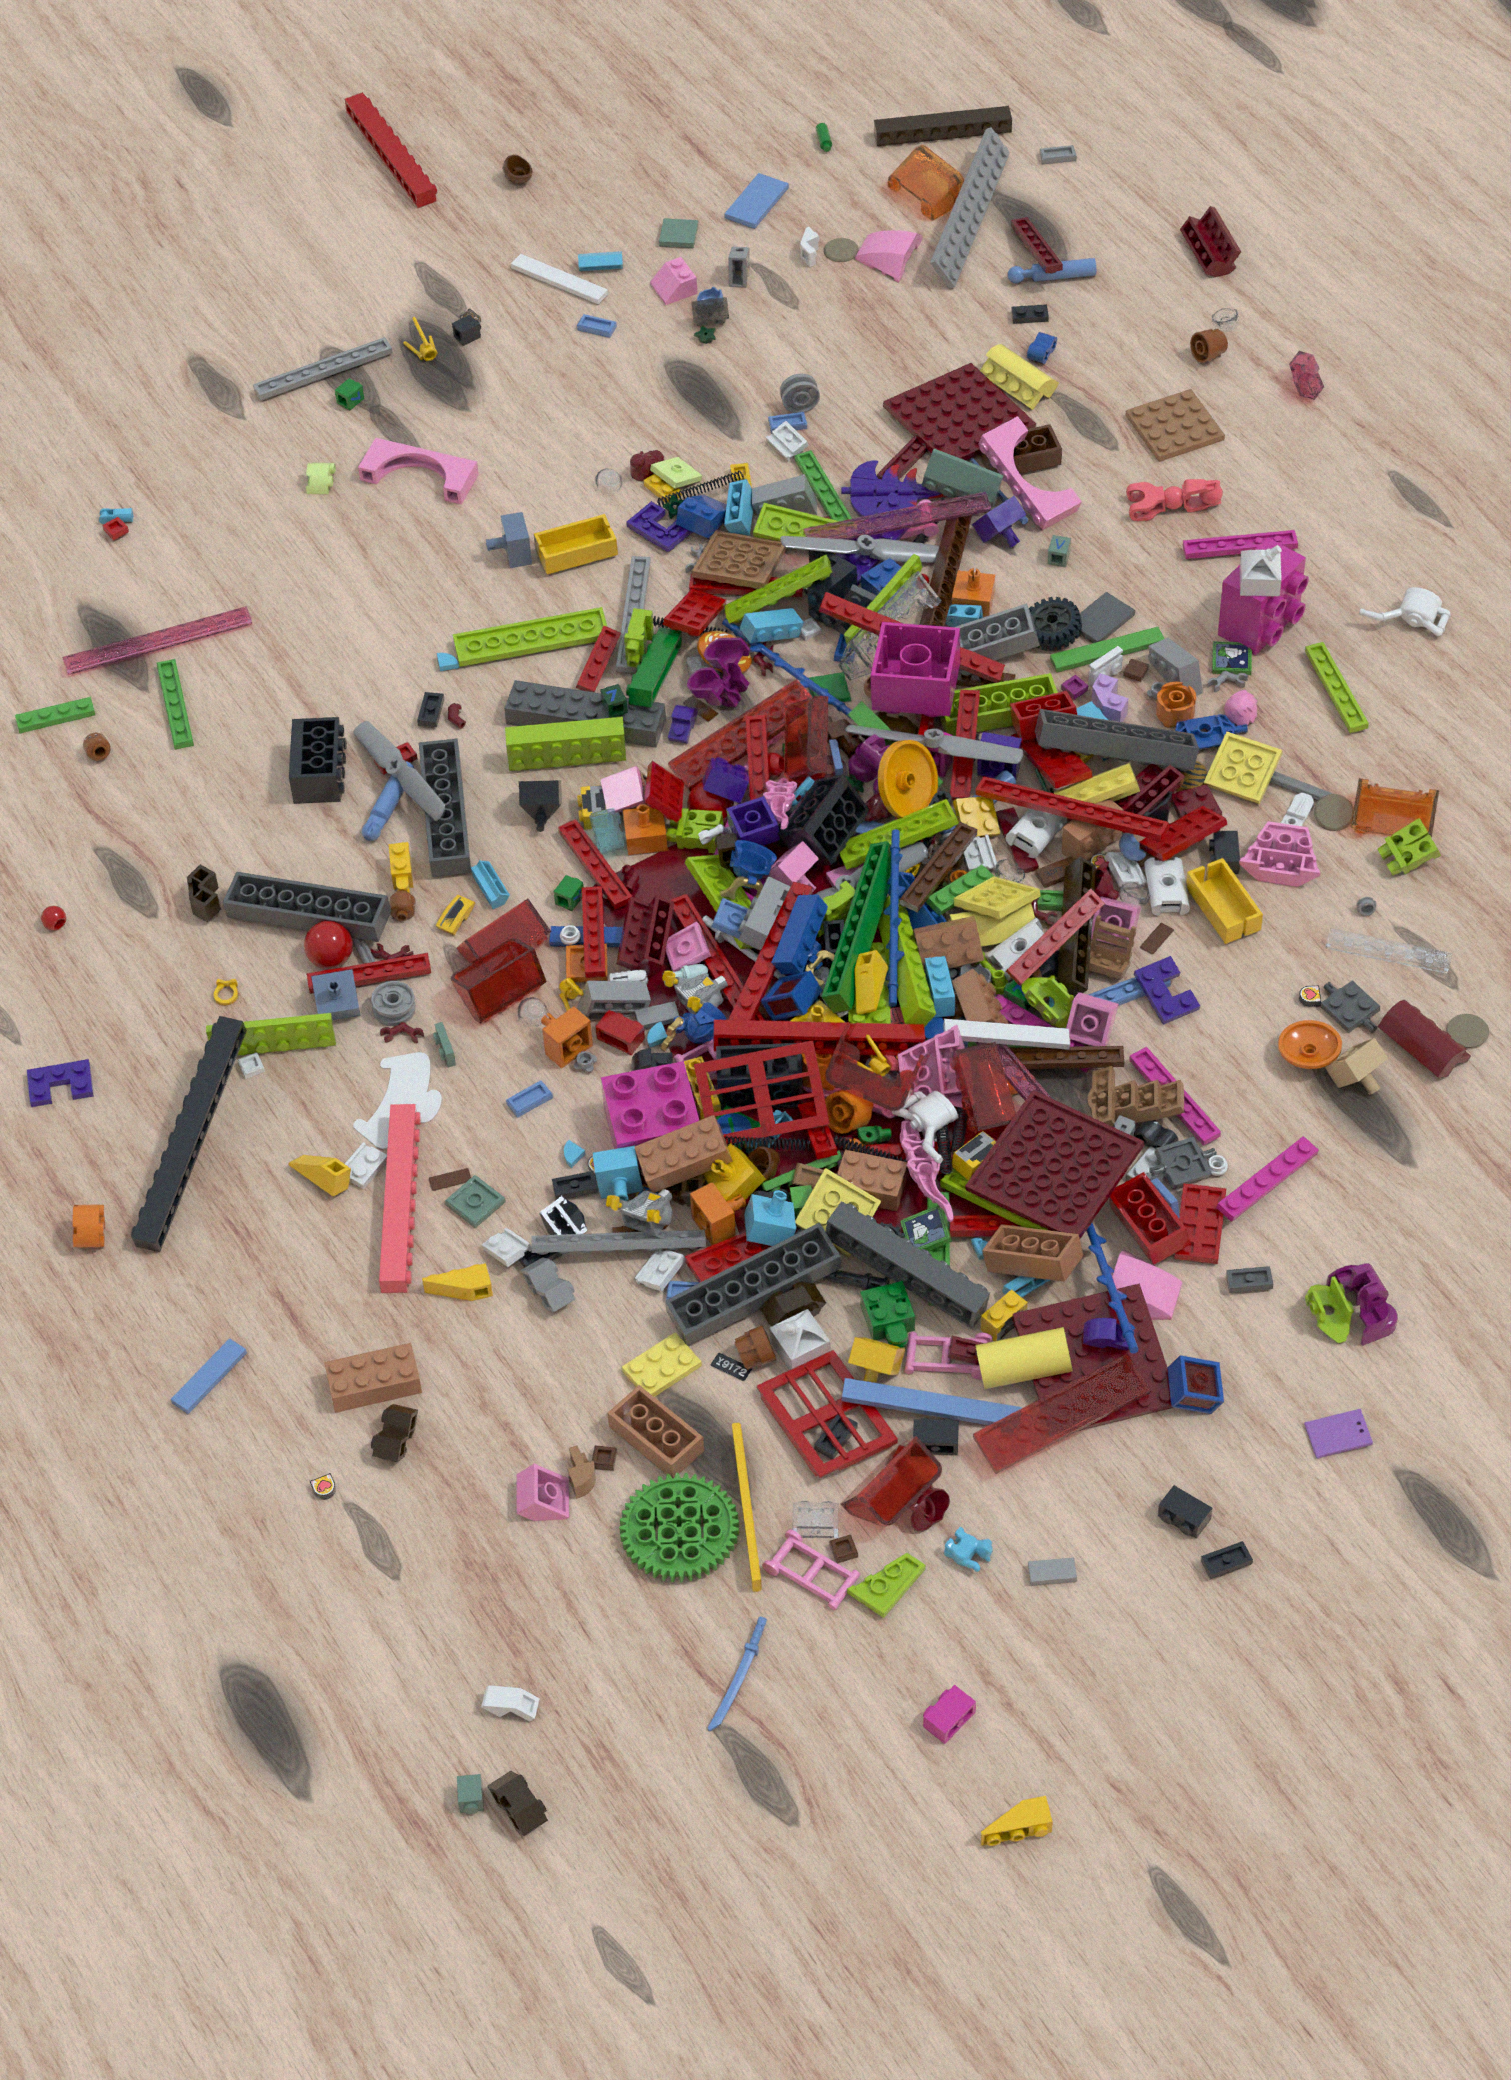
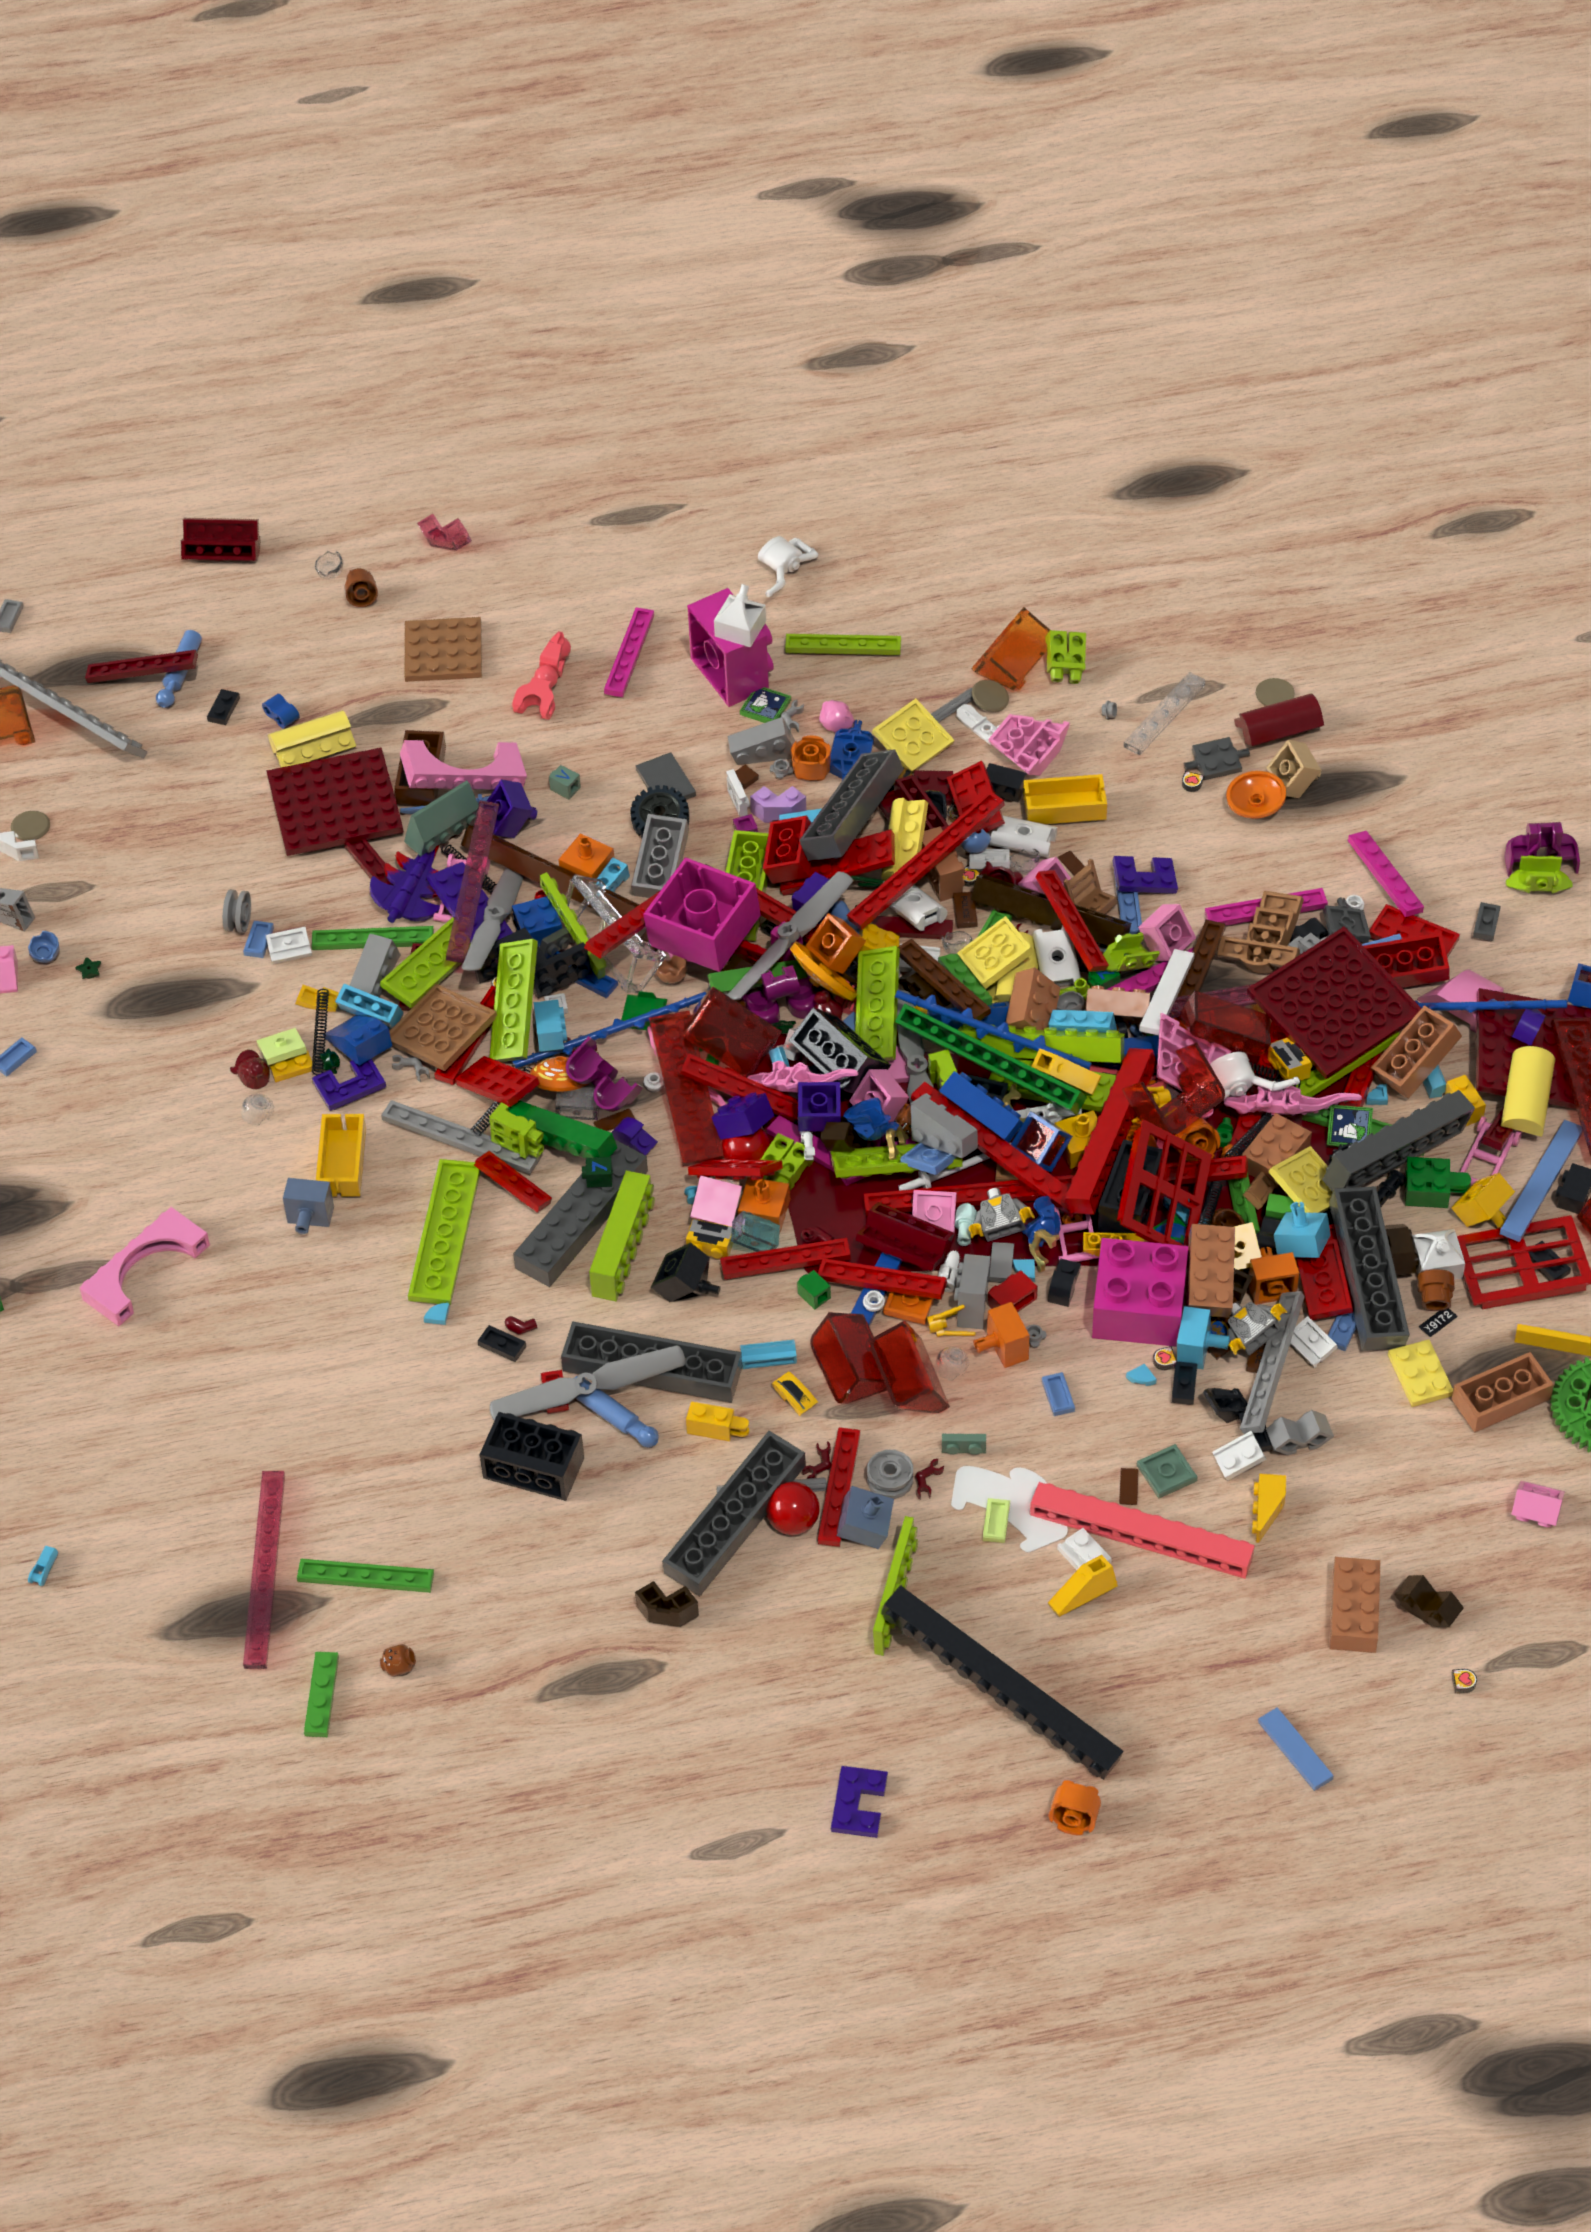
camera: 70 degrees left, 0 degrees up
red piece [41,906,67,931] -> none
red plate [102,517,129,541] -> none
yellow piece [213,979,238,1006] -> none
yellowish green cylinder [306,462,336,494] -> none
dark orange head [389,890,416,921] -> none
medium nougat brick [568,1445,596,1499] -> none
reddish brown tile [592,1445,617,1471] -> none
clear smoke bracket [691,297,729,326] -> none
bright pink wedge [855,230,923,283] -> none
bright green tile [1050,627,1165,672] -> none
none -> orange brick [805,913,866,974]
none -> yellowish green tile [983,1498,1010,1543]

